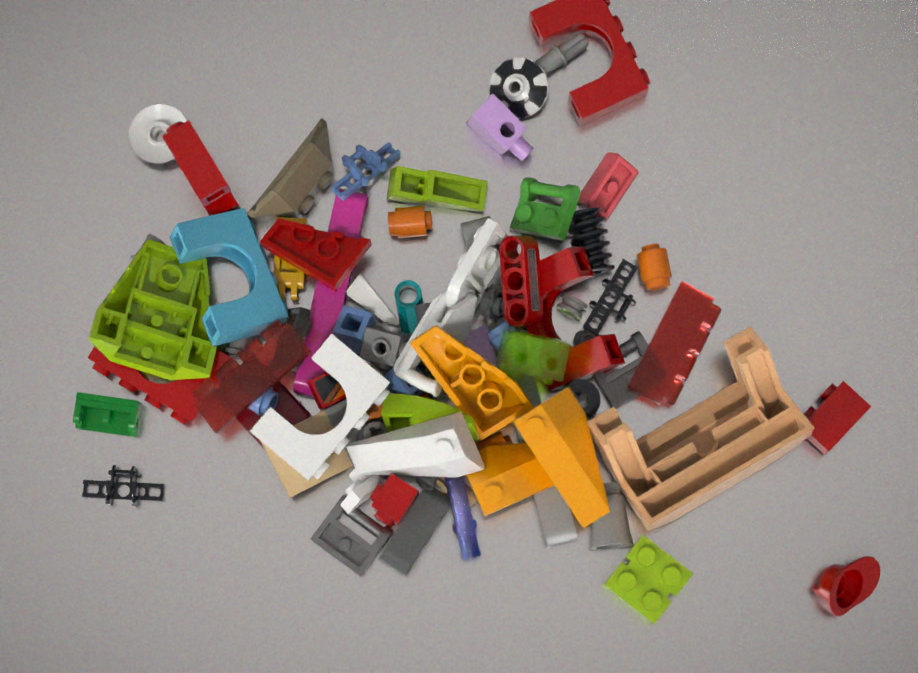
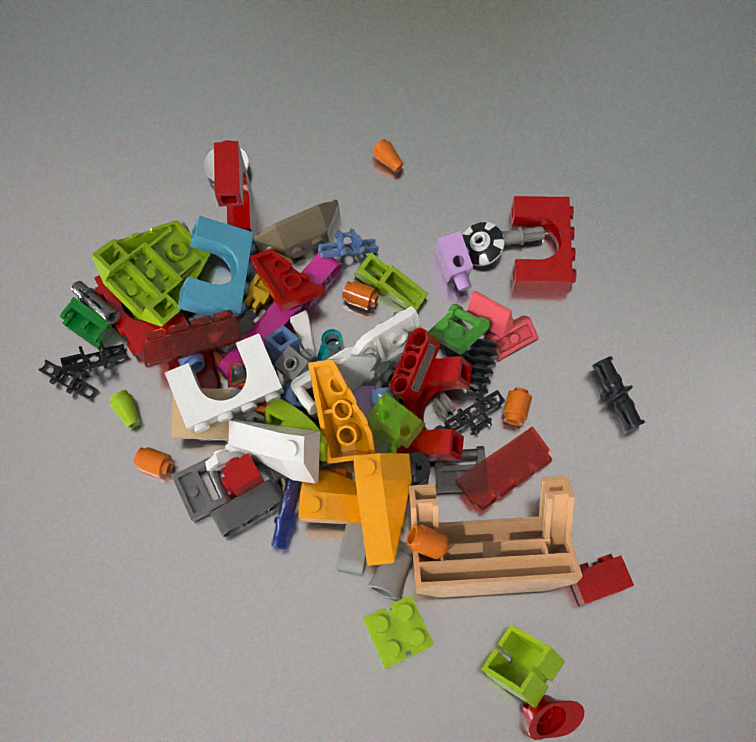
camera: 25 degrees right, 10 degrees down
none -> black piece [60,342,127,373]
none -> dark grey pin [71,281,120,324]
none -> lime cone [109,390,140,428]
none -> orange brick [134,447,174,478]
none -> orange cone [372,139,404,173]
none -> orange brick [406,525,449,559]
none -> coral slope [467,290,514,337]
none -> lime piece [481,624,565,708]
none -> black piece [592,356,646,432]

